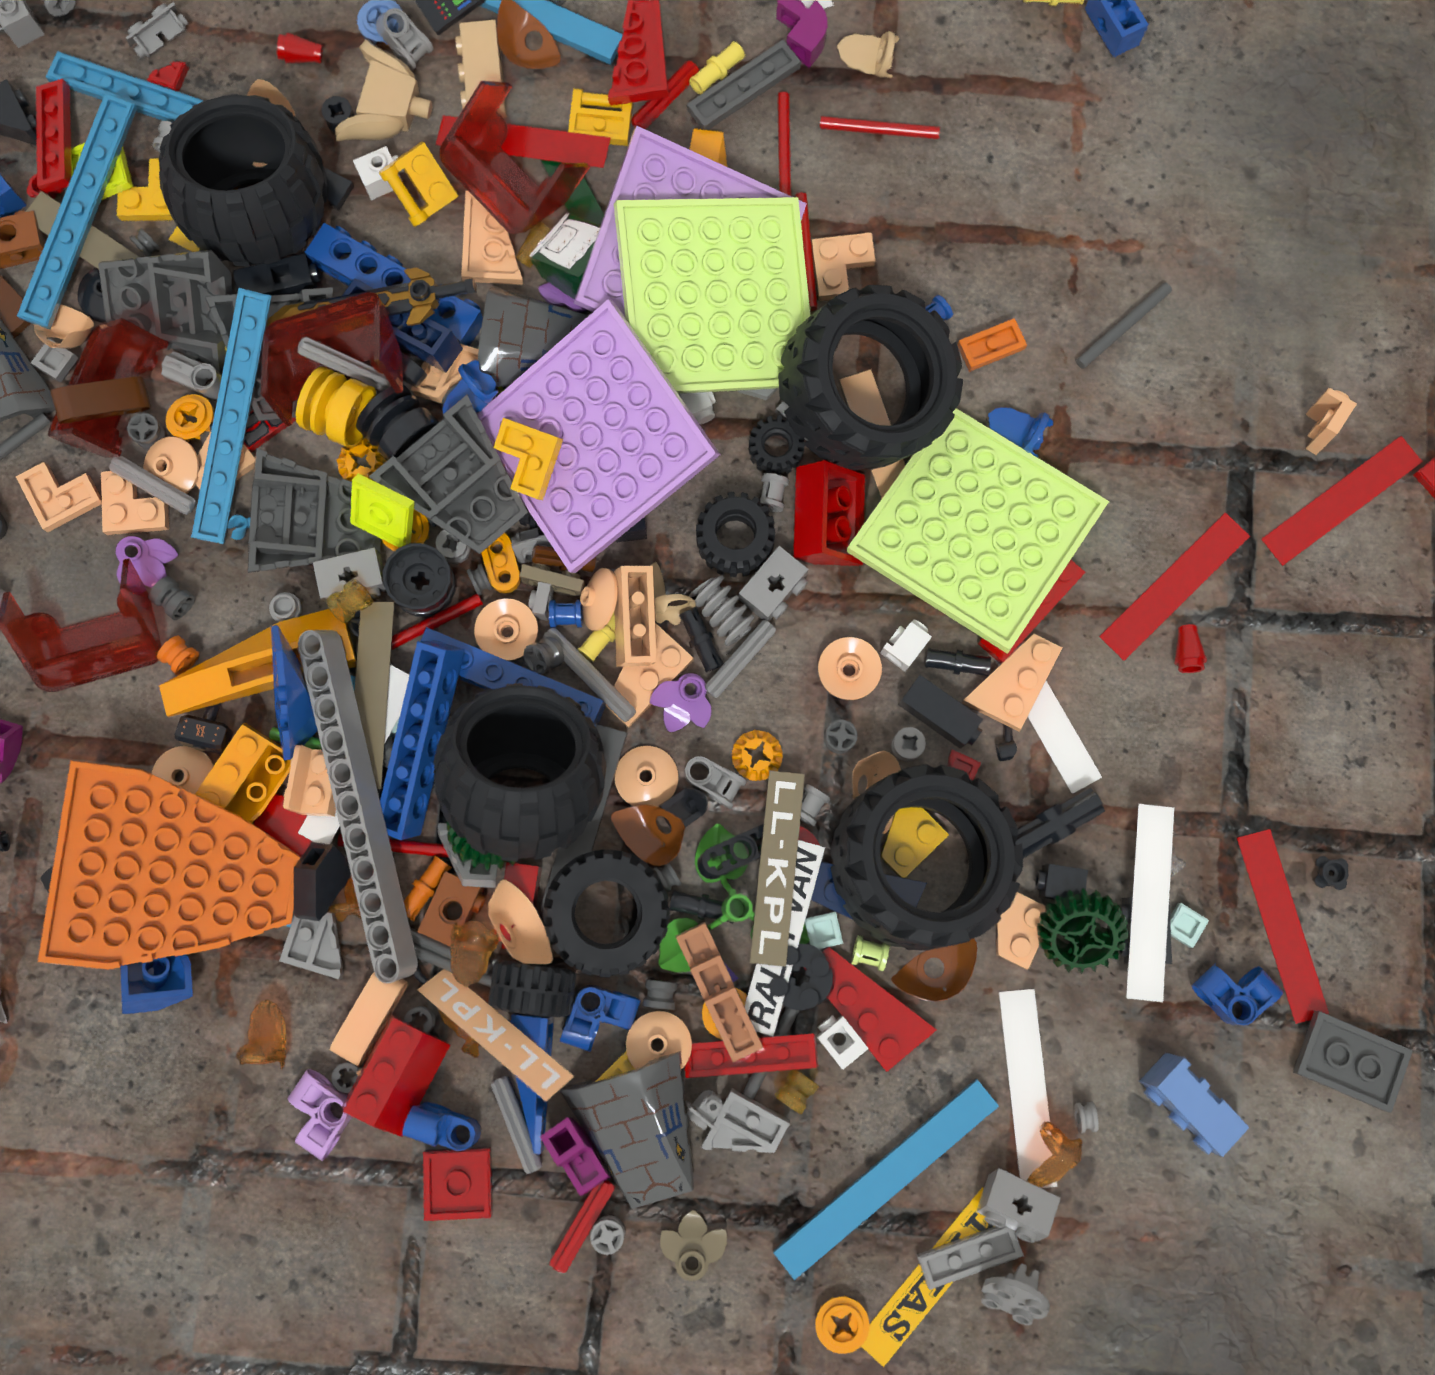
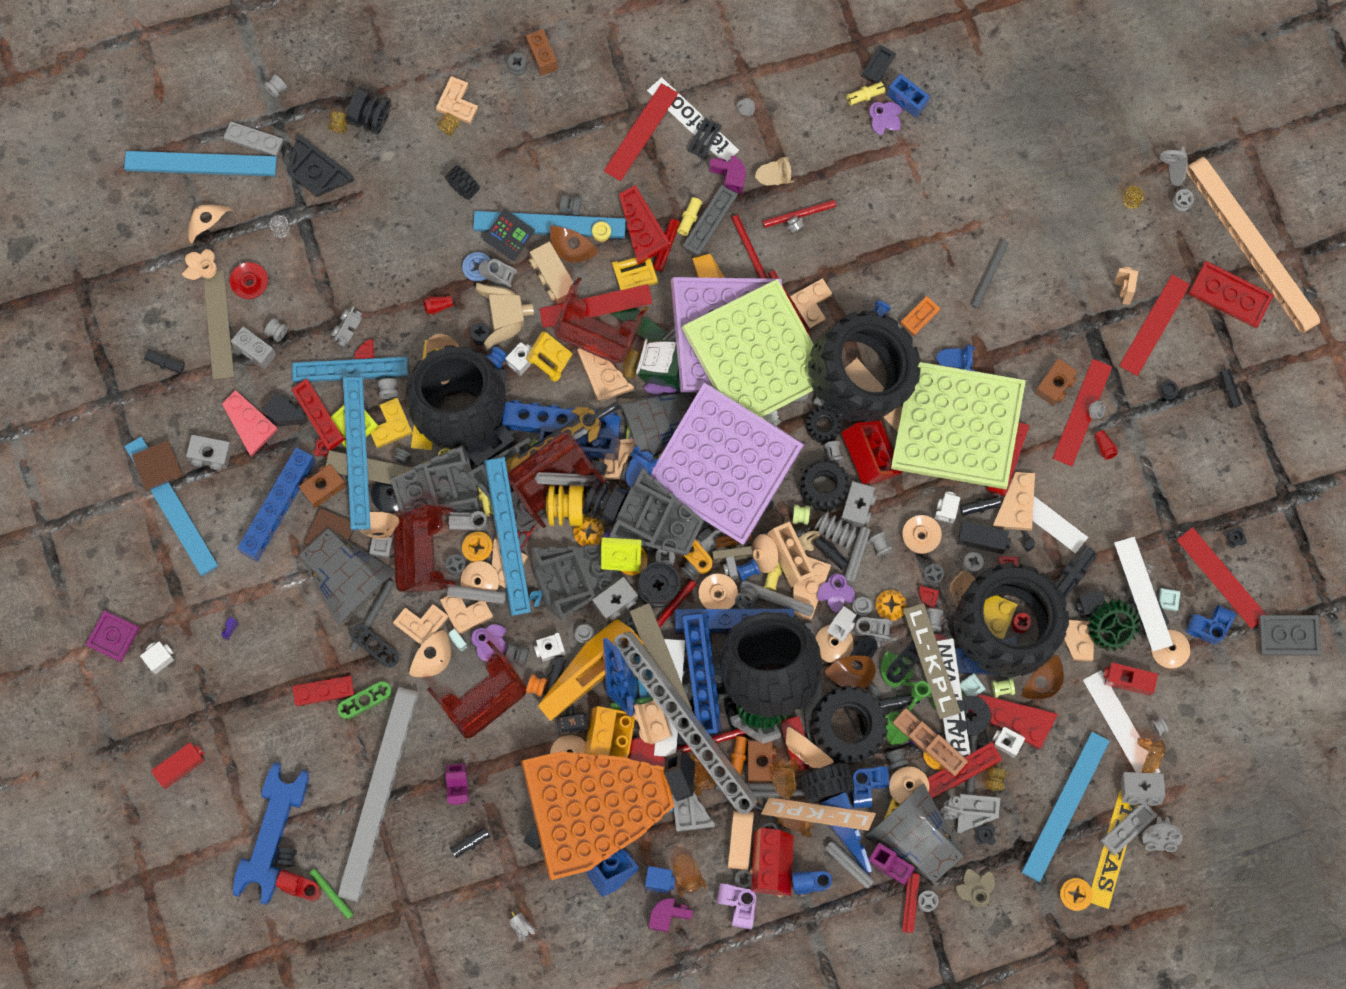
camera: 25 degrees left, 5 degrees down
reddish brown beam [50,376,151,424] -> none
clear yellow wheel [326,579,373,623] -> none
red tile [423,1147,493,1221] -> none
yellow plate [493,418,563,500] -> none
medium blue wedge [1139,1053,1249,1157] -> none
none -> light nougat piece [409,630,451,677]
none -> light aqua tile [449,629,468,652]
none -> blue wheel [486,346,508,370]
none -> white brick [534,633,565,662]
none -> black pin [543,657,566,696]
none -> light yellow tile [592,222,611,242]
none -> blue brick [645,866,676,894]
none -> magenta brick [649,899,693,933]
none -> light grey plate [786,216,804,233]
none -> yellowish green wheel [792,504,810,525]
none -> white brick [827,606,856,642]
none -> light grey plate [852,596,872,616]
none -> medium lavender plate [869,102,902,135]
none -> light grey bush [869,532,893,557]
none -> red tile [919,586,939,609]
none -> black plate [975,825,996,845]
none -> red bush [1011,613,1032,634]
none -> dark orange brick [1035,358,1078,406]
none -> light grey plate [1089,400,1106,419]
none -> red brick [1103,663,1158,696]
none -> clear yellow wheel [1123,186,1144,209]
none -> light nougat dish [1151,630,1190,669]
none -> black plate [1159,381,1179,400]
none -> black pin [1219,368,1243,409]

